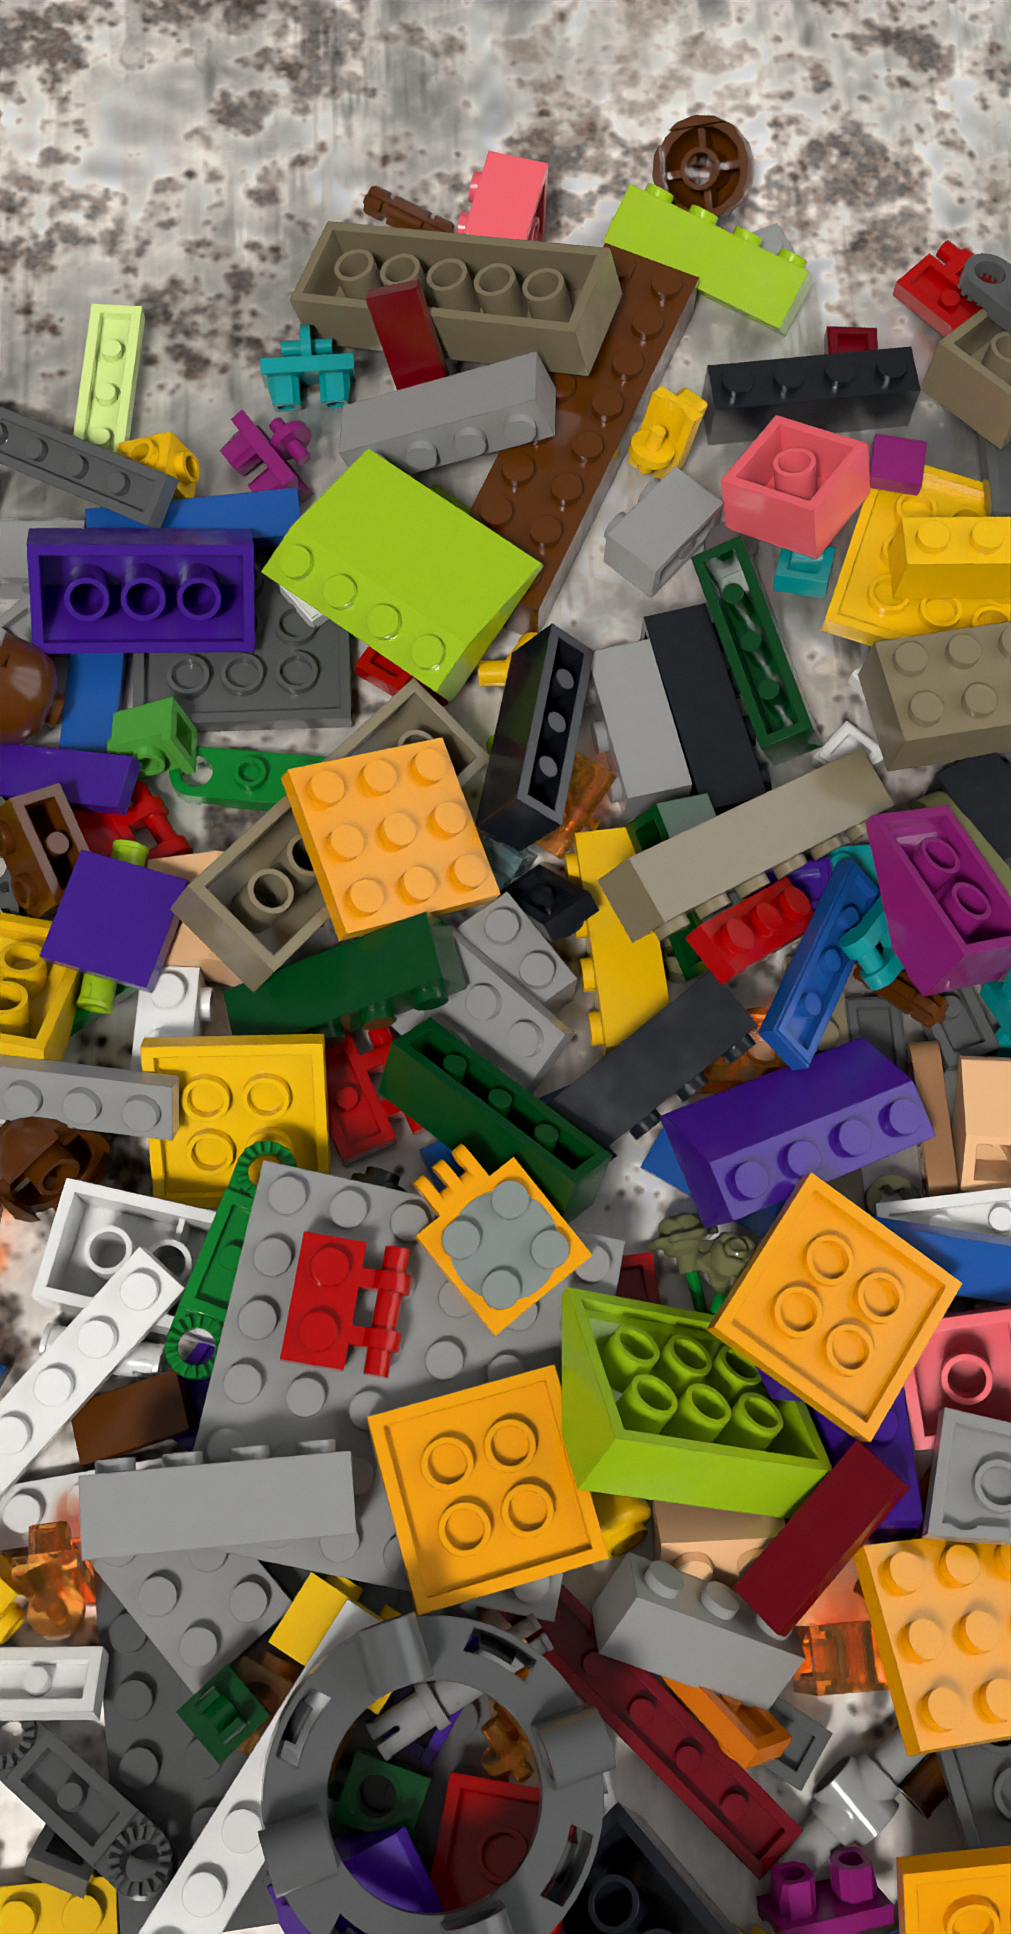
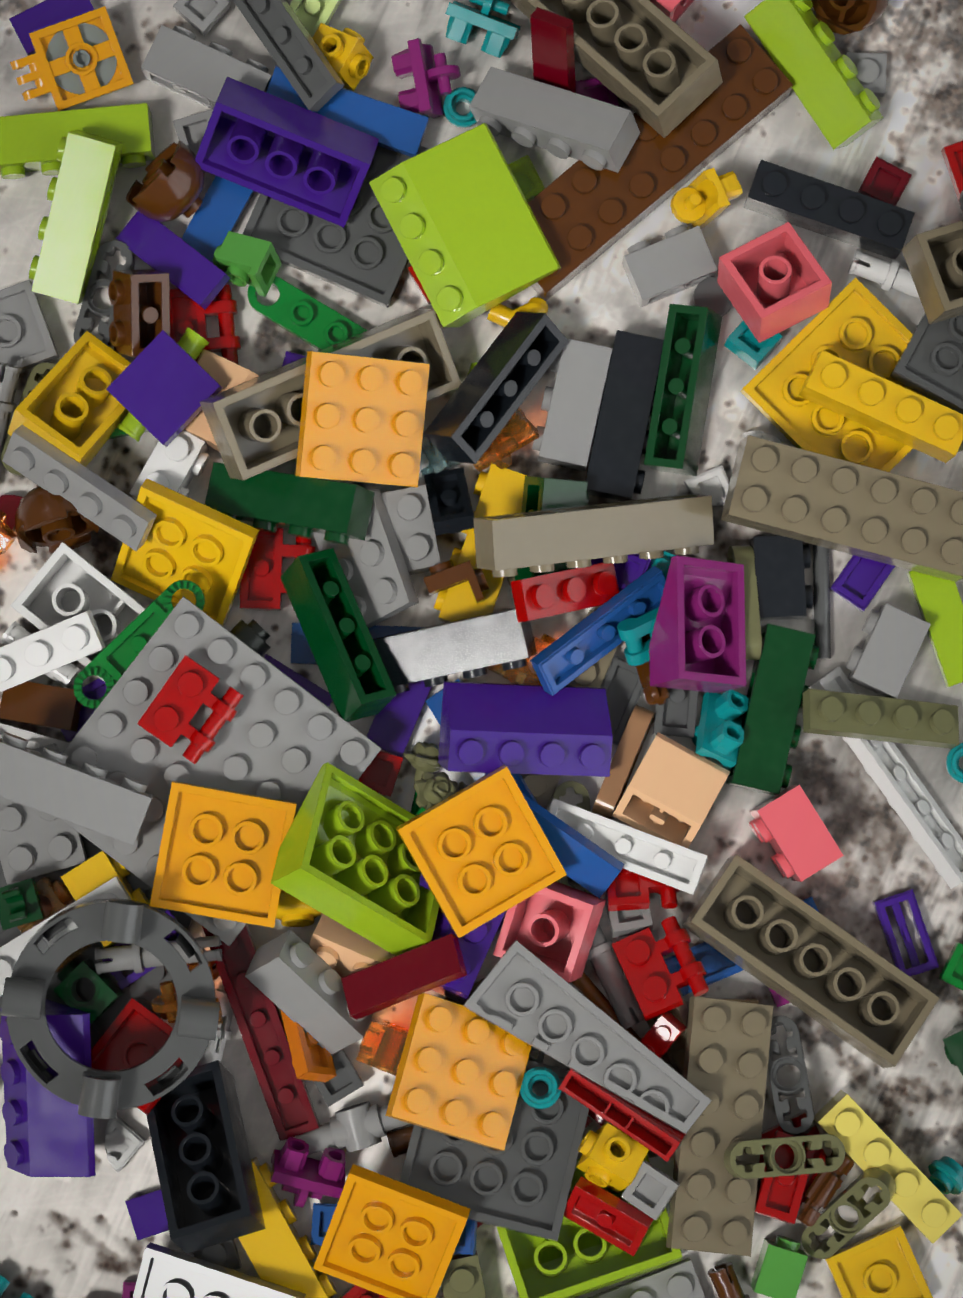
camera: 25 degrees right, 15 degrees up
piece [412,1144,592,1336] -> none
magenta tile [869,433,927,496] -> none
none -> dark purple tile [367,680,432,757]
none -> reddish brown bracket [423,560,489,604]
none -> teal plate [443,87,477,128]
none -> white pin [848,249,920,299]

